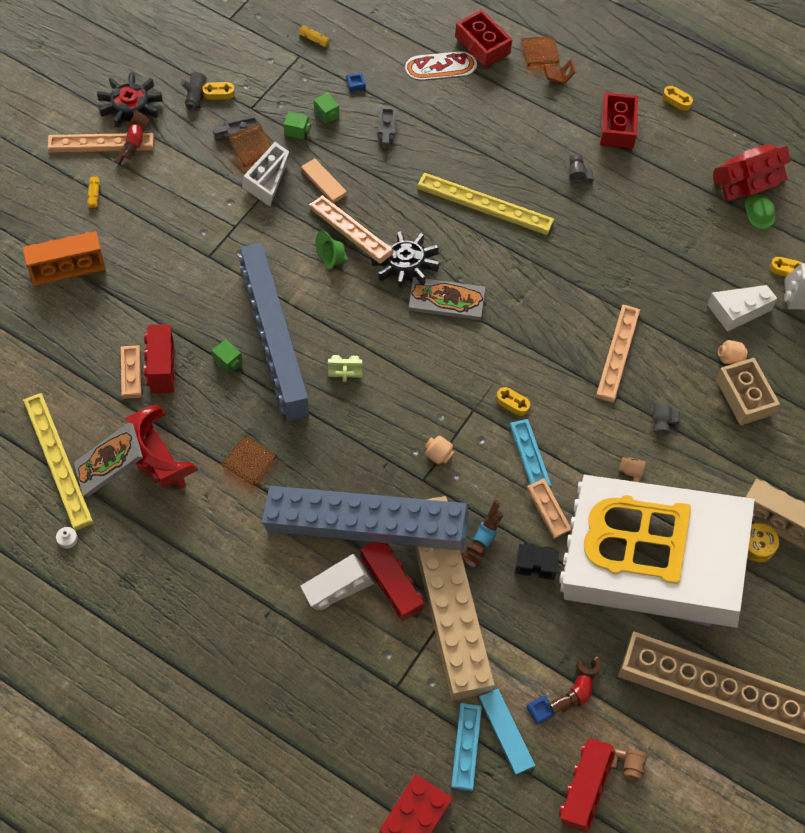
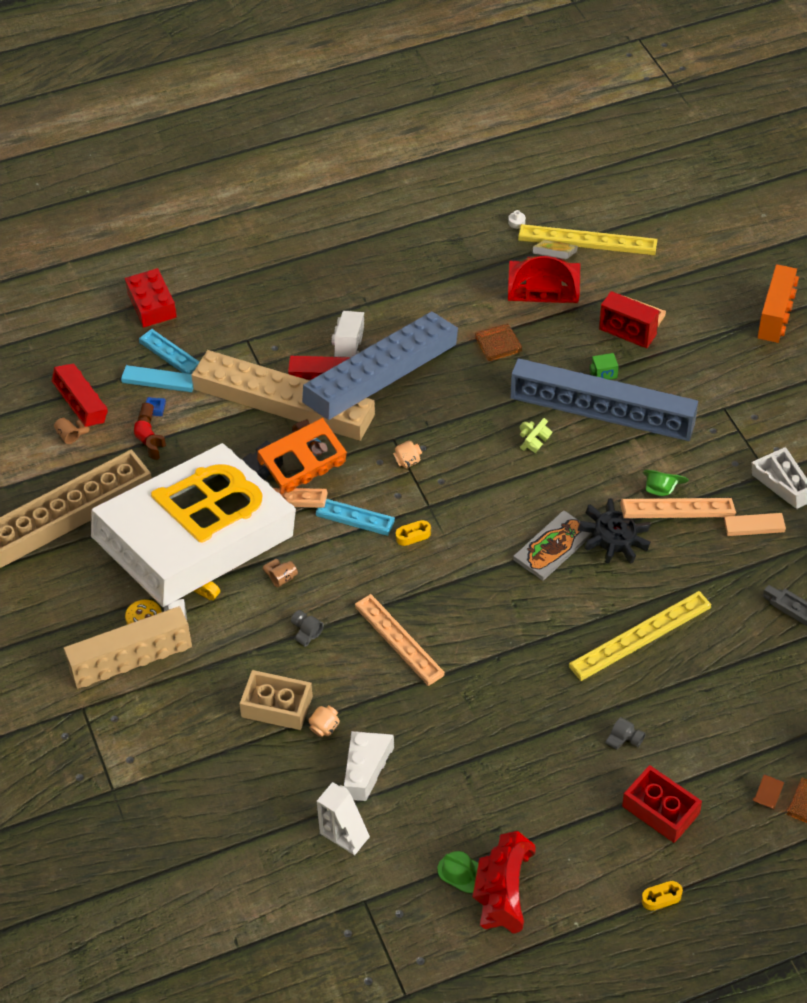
camera: 130 degrees right, 10 degrees down
yellow beam [770,257,802,277] -> none
none -> orange window [257,418,347,494]

